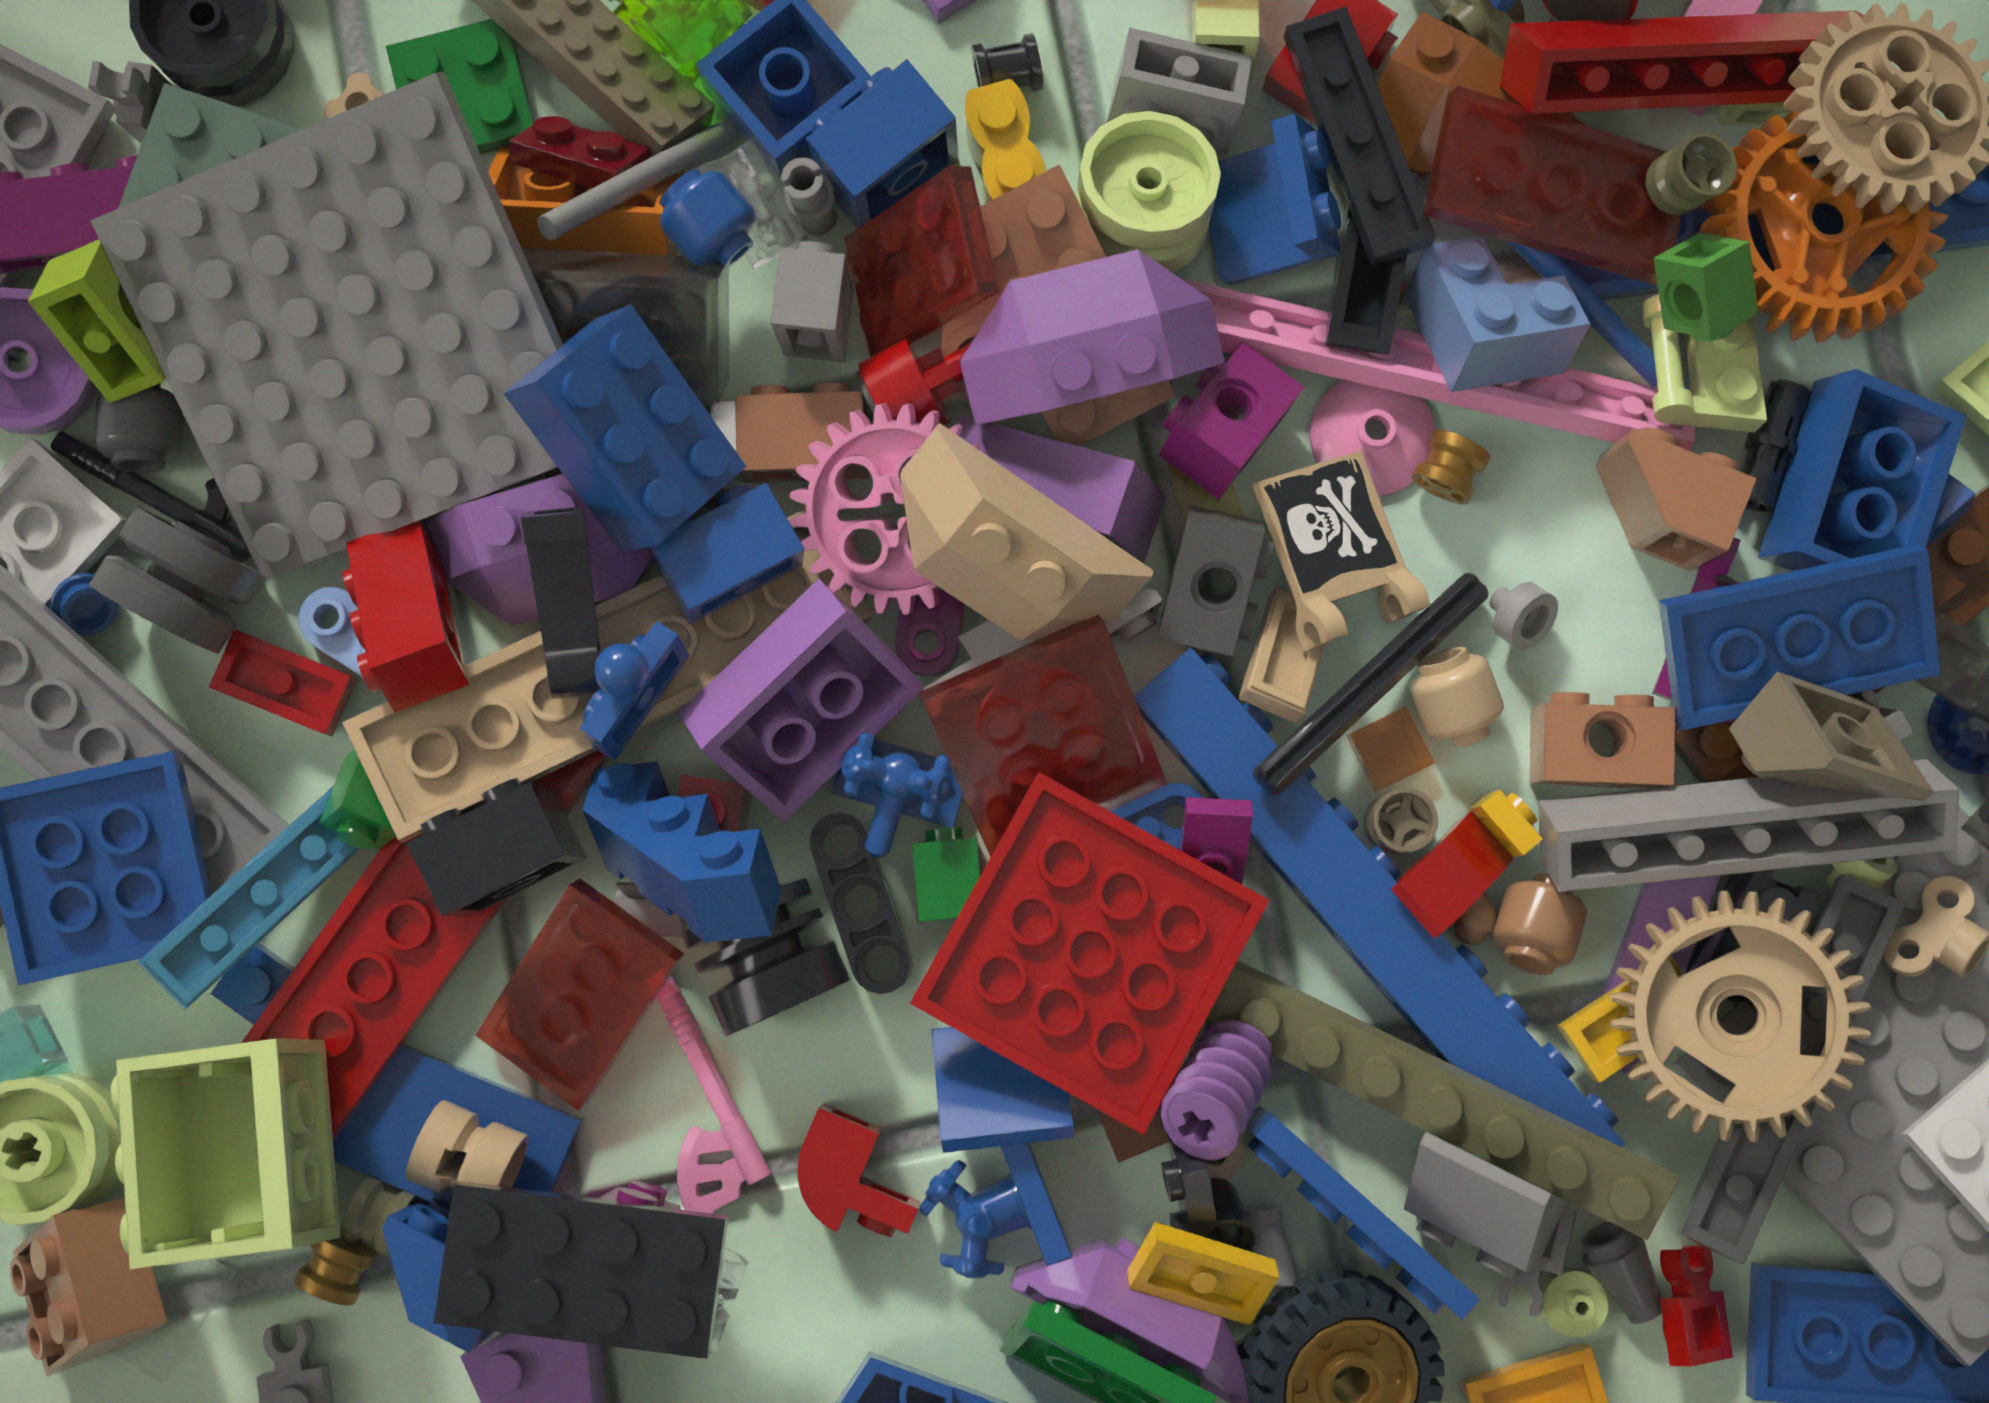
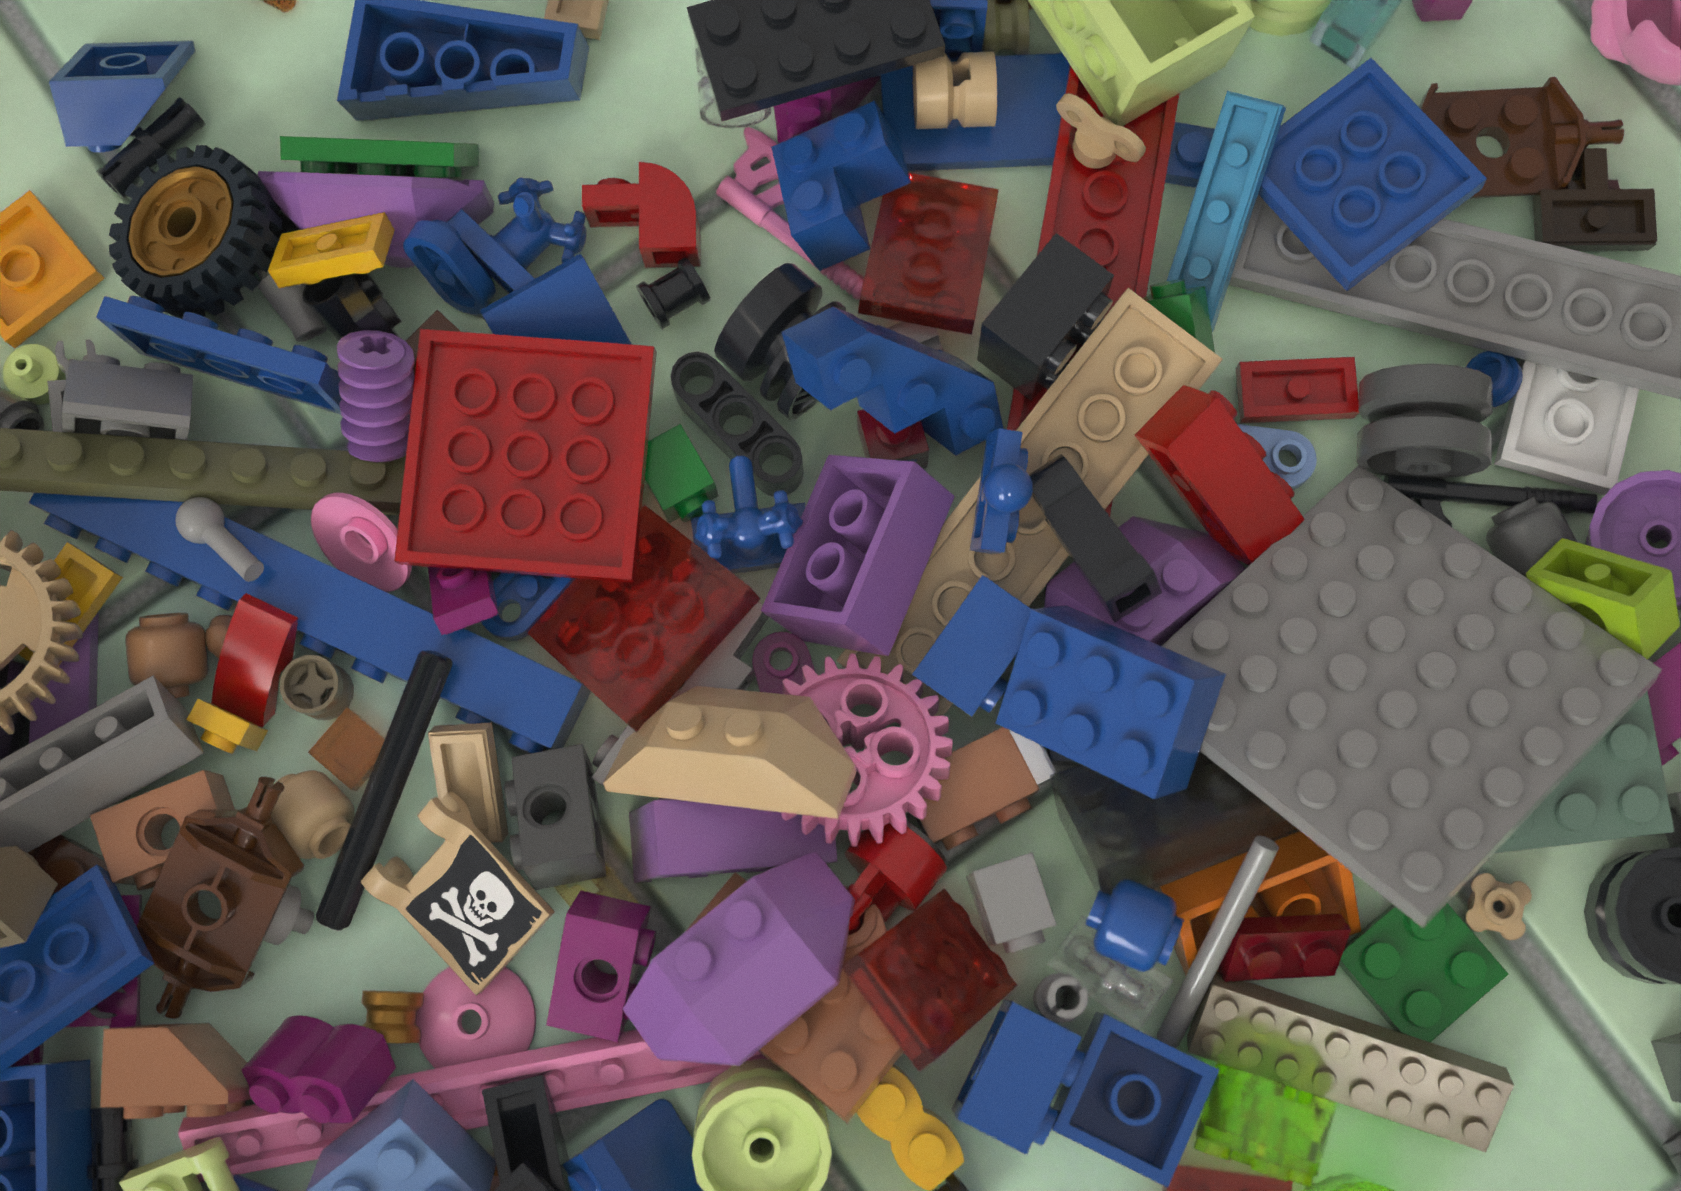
camera: 155 degrees right, 5 degrees down
none -> reddish brown plate [136,776,305,1019]
none -> light grey bar [175,497,264,582]
none -> magenta brick [241,1015,396,1124]
none -> bright pink dish [311,493,412,592]
none -> blue plate [403,220,496,315]
none -> black bush [636,257,710,329]
none -> blue brick [771,101,911,271]
none -> tan piece [1056,94,1146,168]

